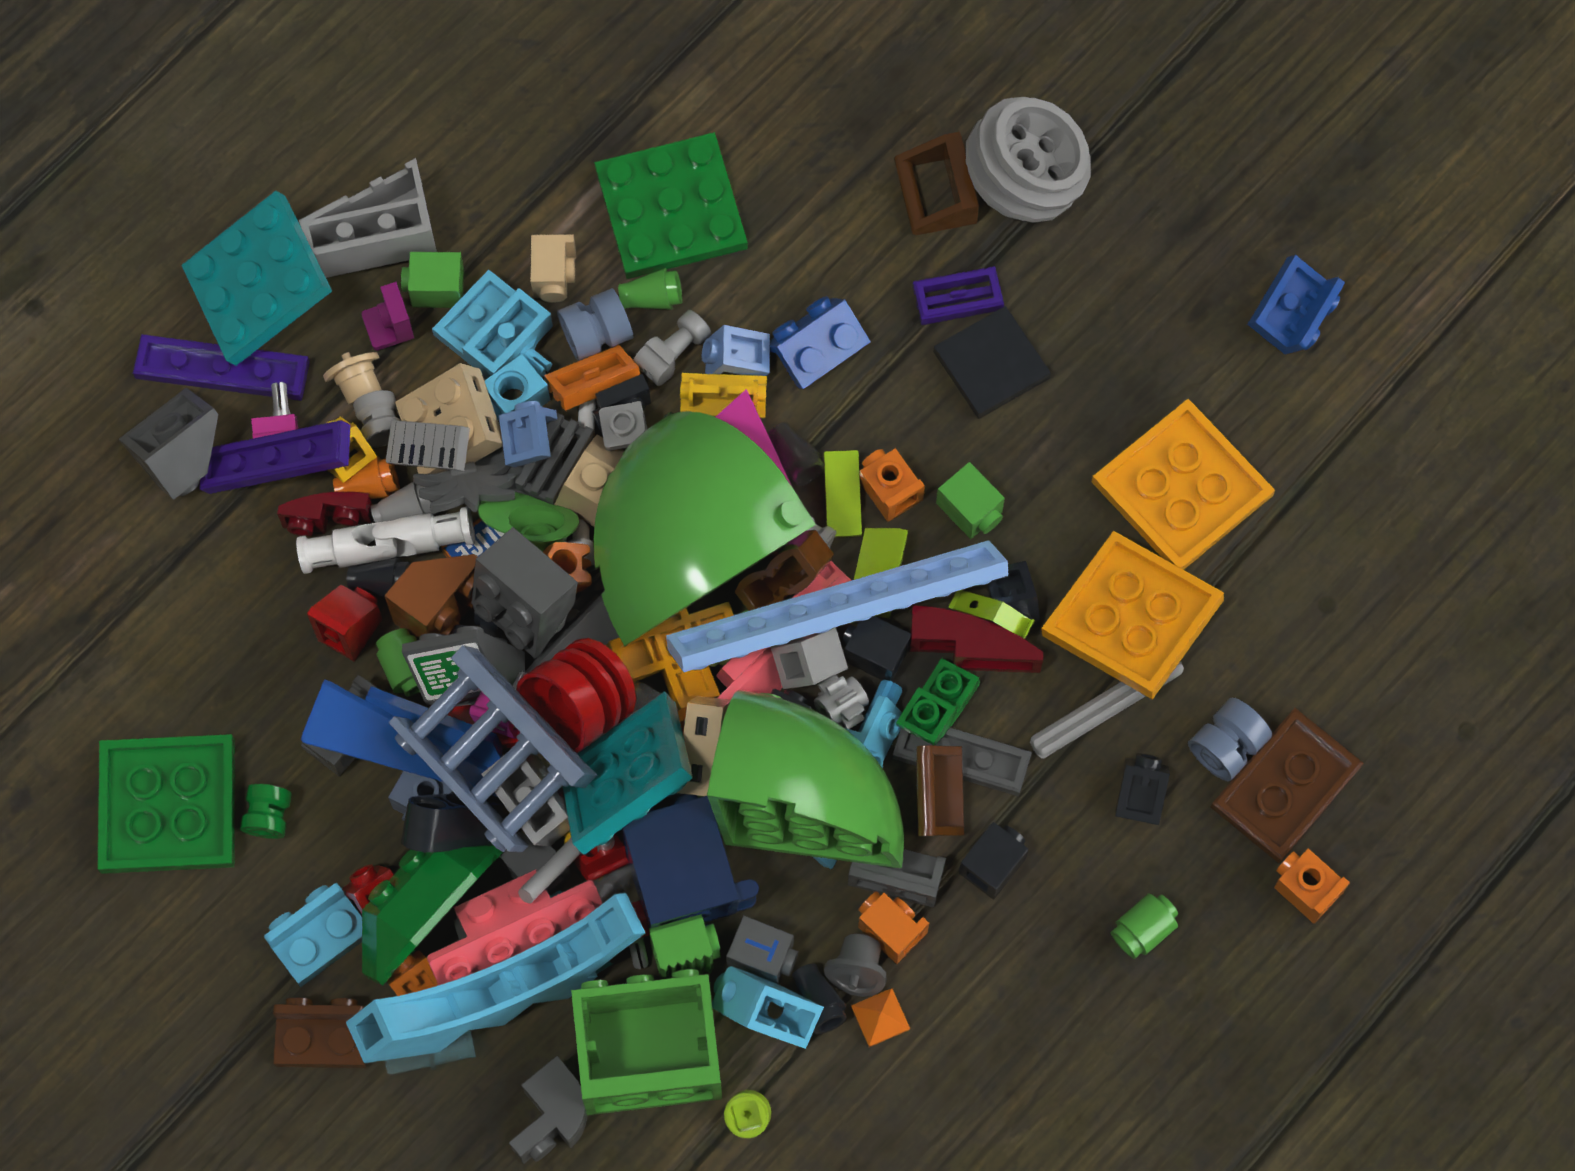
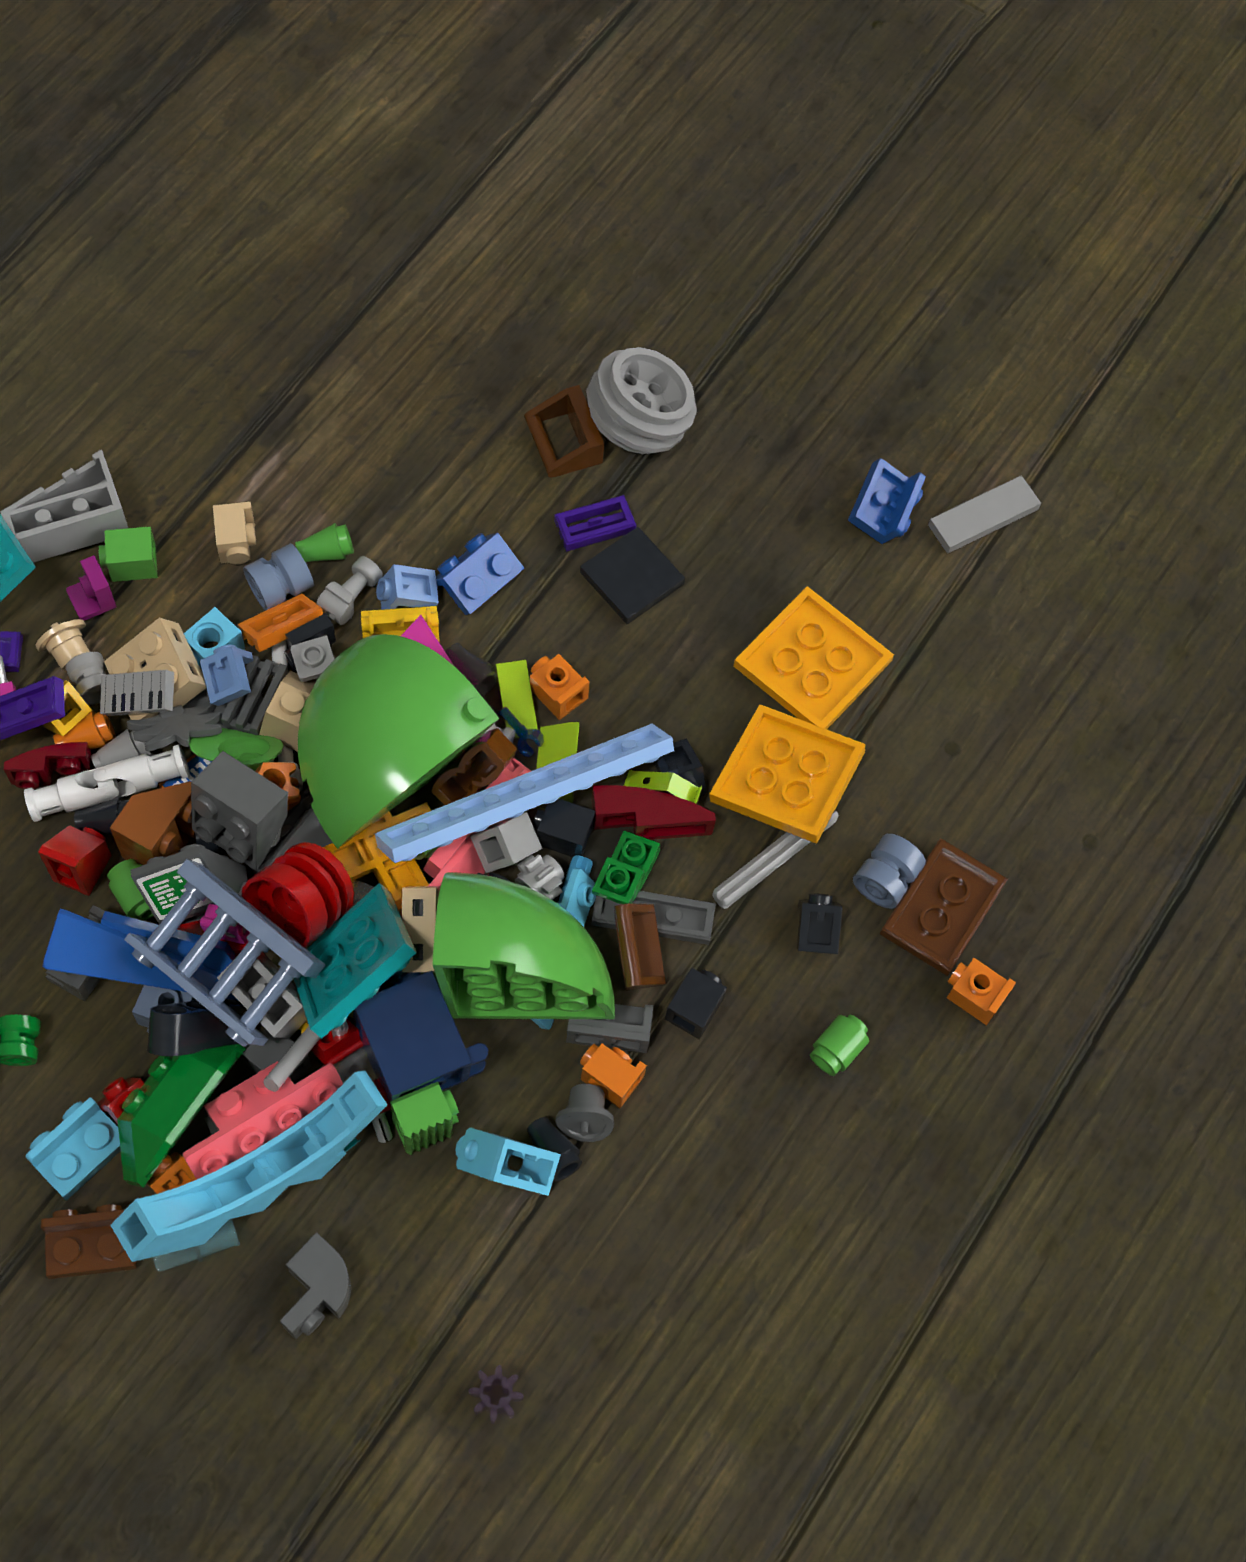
camera: 15 degrees left, 5 degrees down
medium azure plate [432,269,553,378] -> none
bright green container [571,969,722,1115] -> none
green plate [594,132,748,280] -> none
lime tile [724,1090,771,1138] -> none
dark grey brick [727,915,799,984] -> none
orange slope [851,988,910,1047] -> none
bright green brick [936,462,1005,539] -> none
none -> hand [499,707,543,757]
none -> light grey tile [928,475,1041,554]

